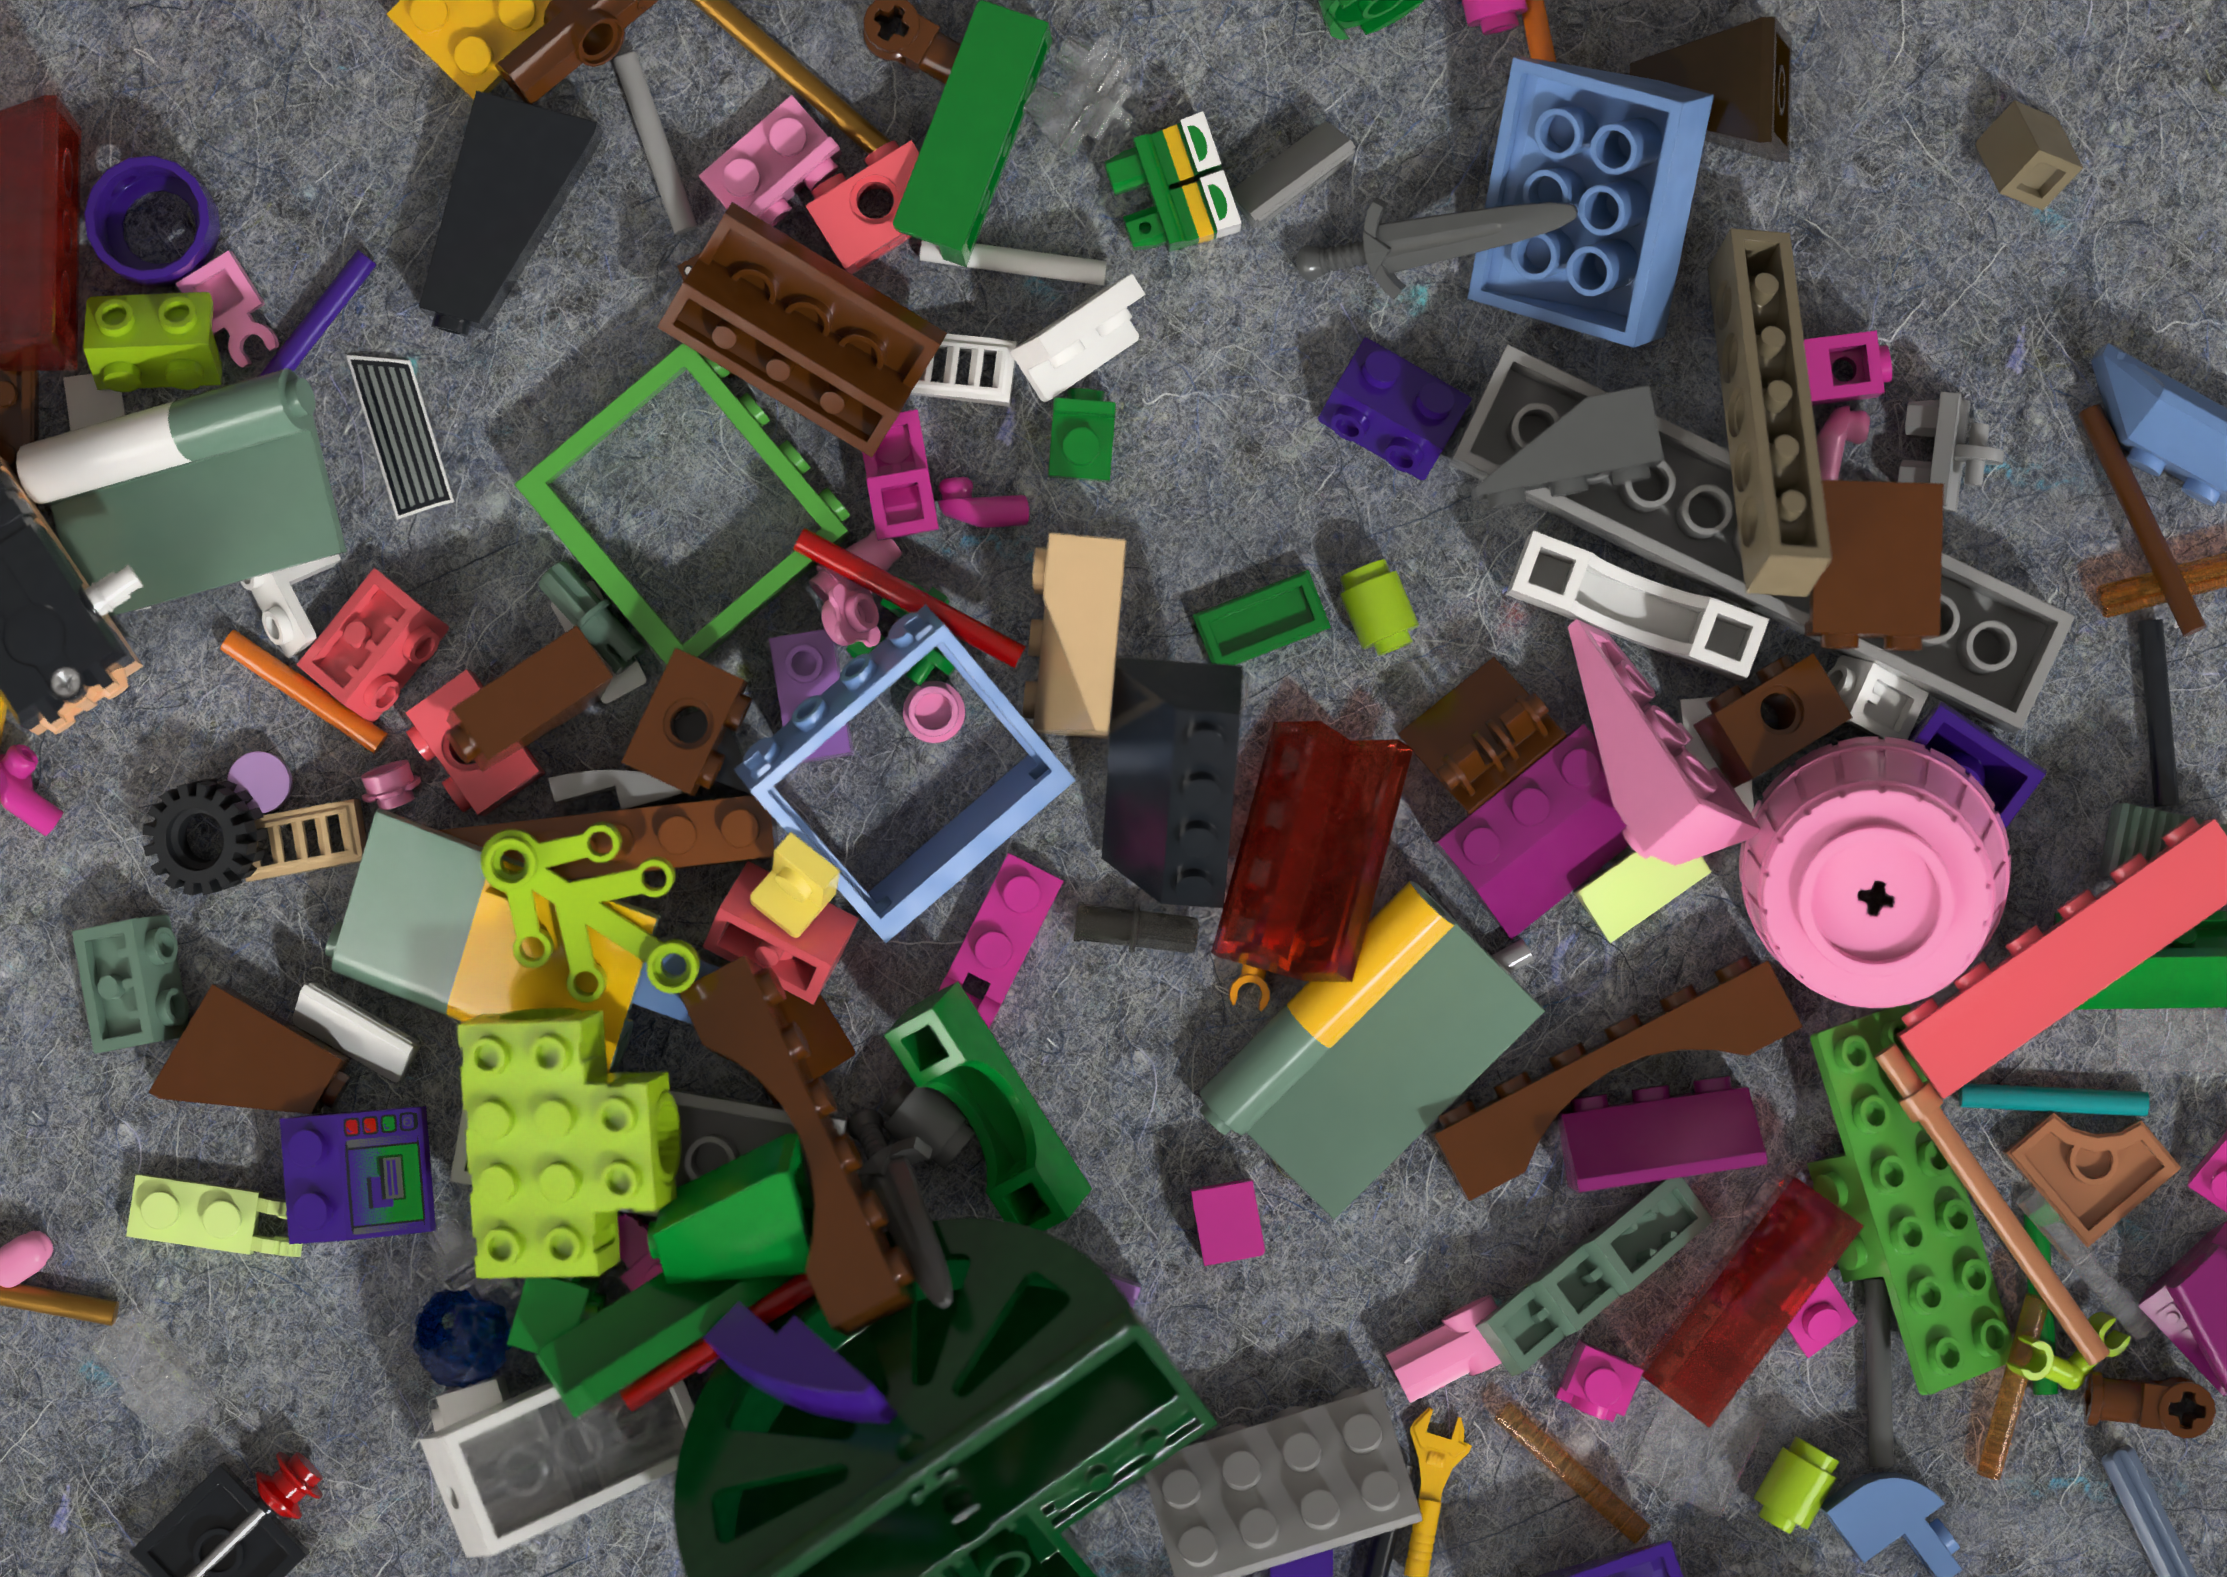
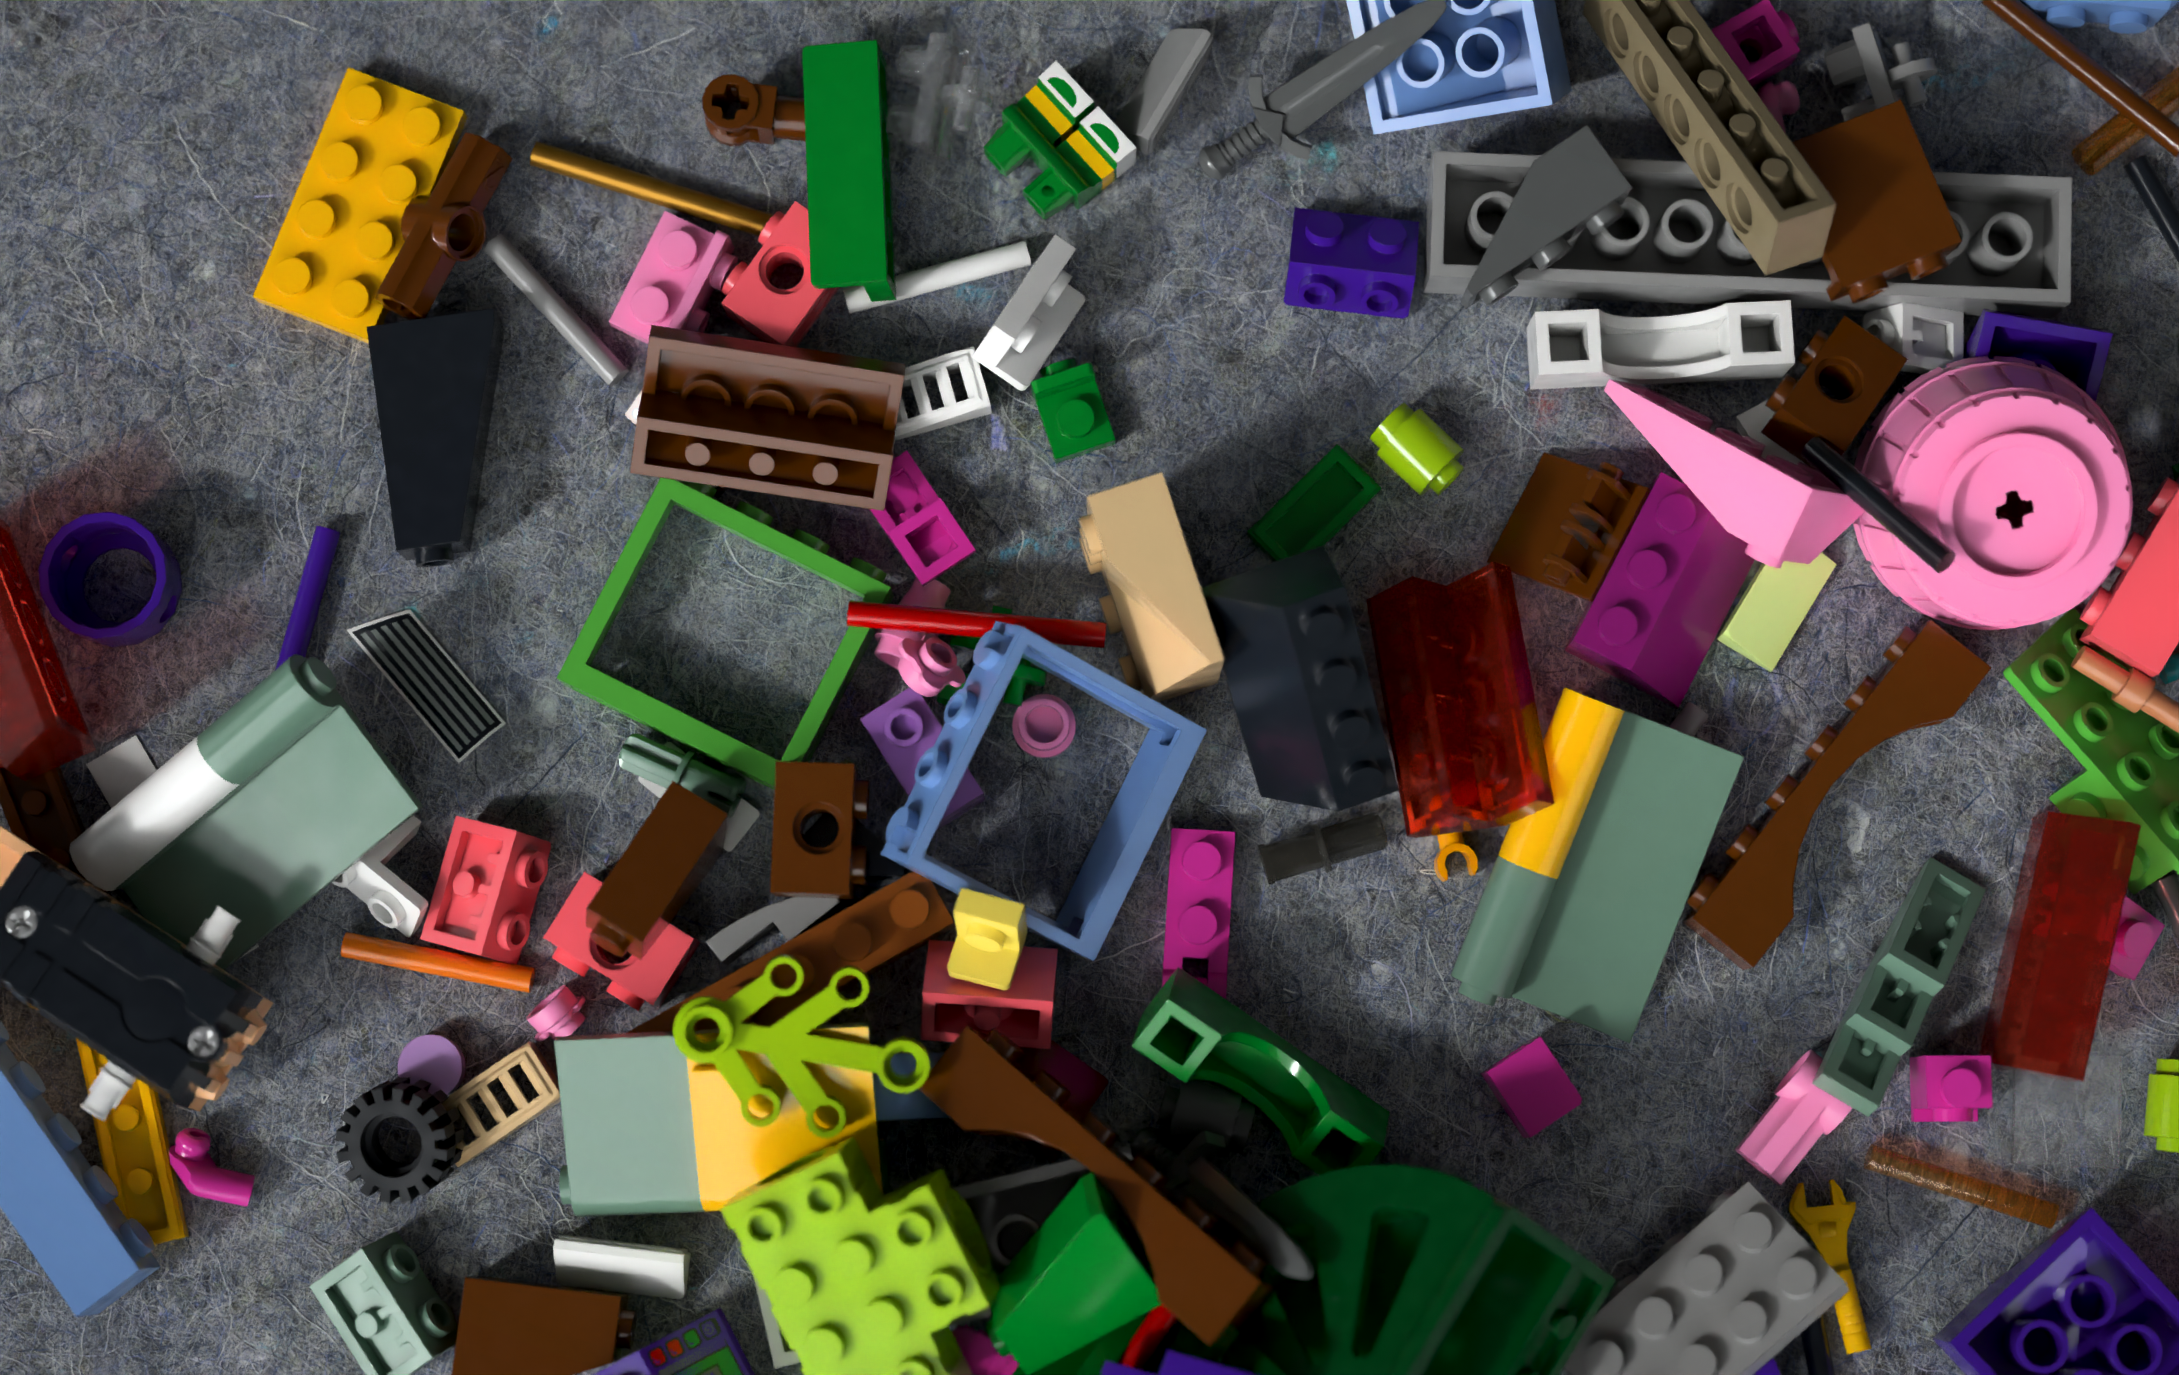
camera: 20 degrees left, 5 degrees down
lime bracket [83,292,222,392] -> none
bright pink plate [176,250,279,368] -> none
dark pink arm [937,477,1029,528] -> none
magenta slope [1557,1075,1768,1192] -> none
none -> black bar [1801,436,1956,573]

